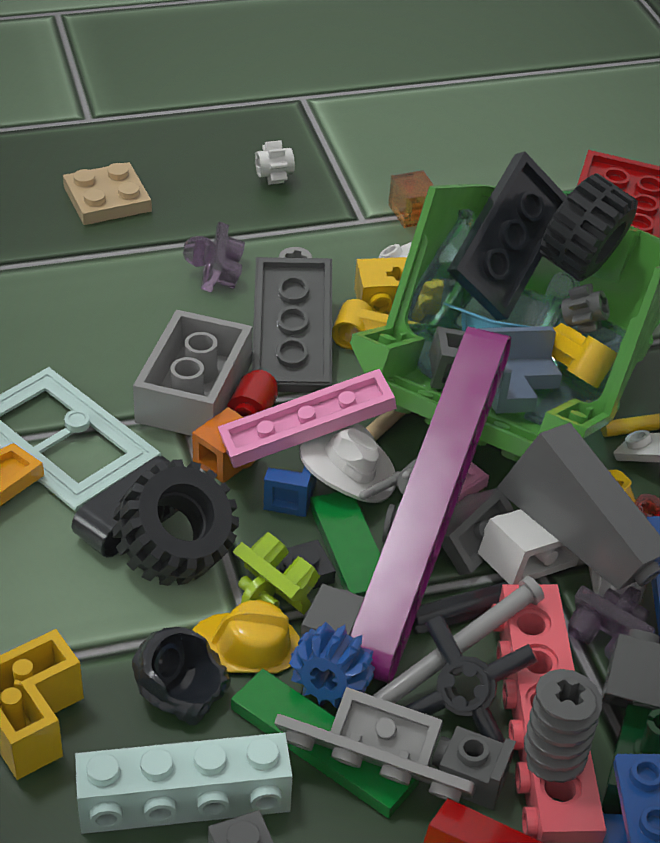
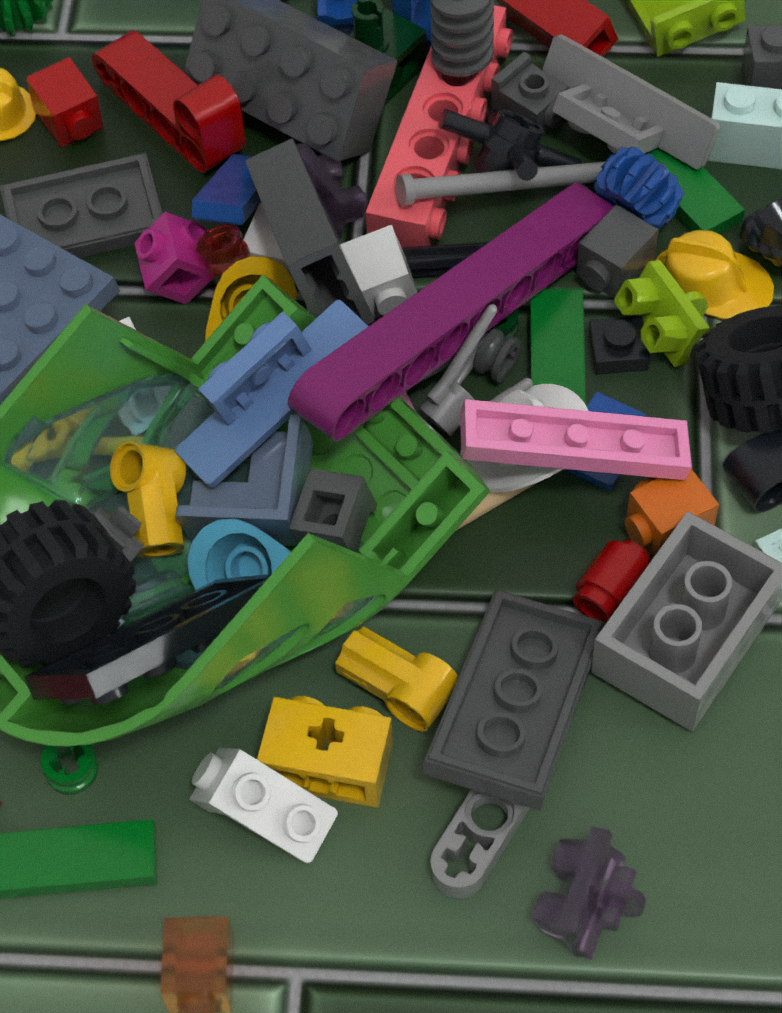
camera: 155 degrees left, 15 degrees up
none -> medium blue bracket [176,300,369,488]

